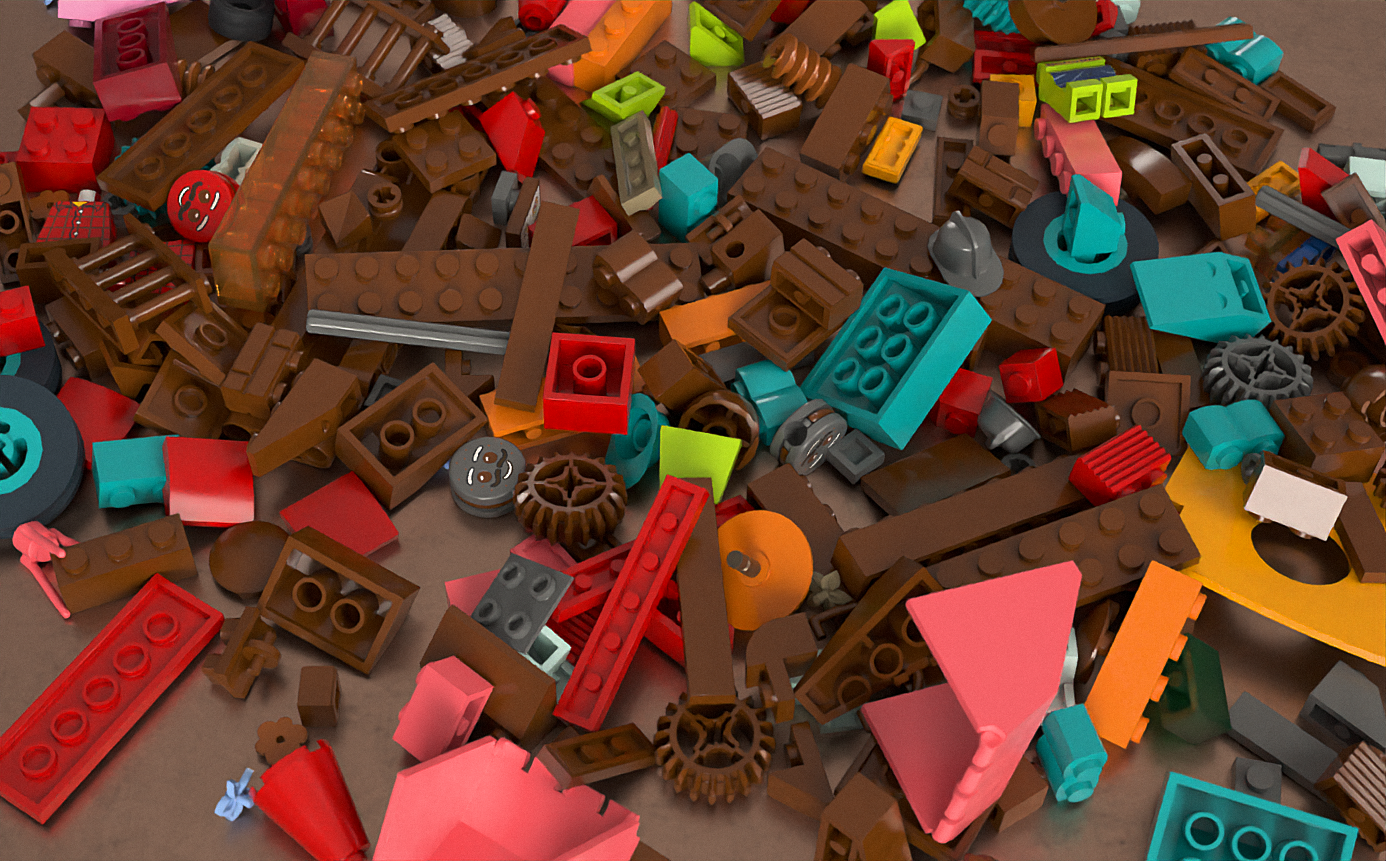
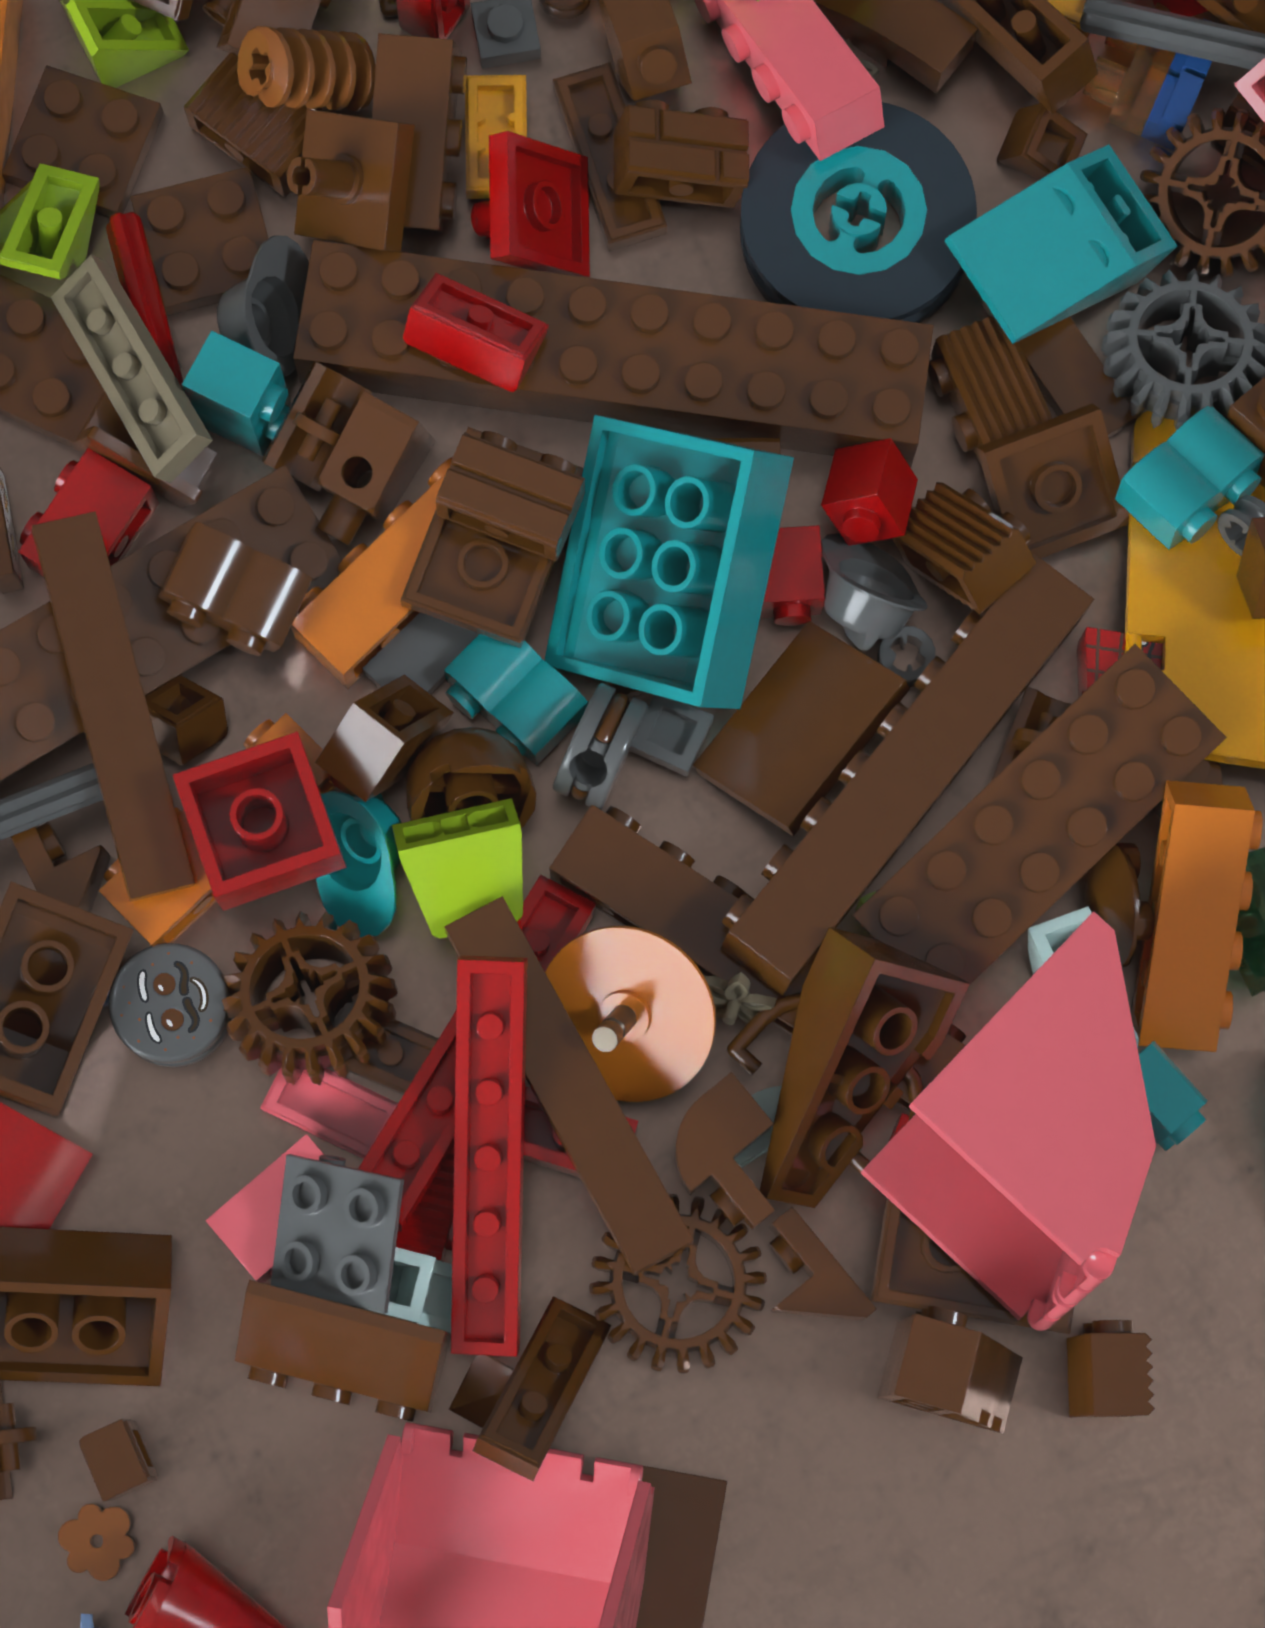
camera: 25 degrees left, 25 degrees up
coral brick [392,656,494,763] -> none
dark grey piece [927,211,1004,297] -> none
teal slope [1062,174,1125,257] -> none
red brick [1068,424,1171,507] -> none
none -> reddish brown tile [287,109,415,252]
none -> red slope [403,273,549,392]
none -> red tile [471,131,590,278]

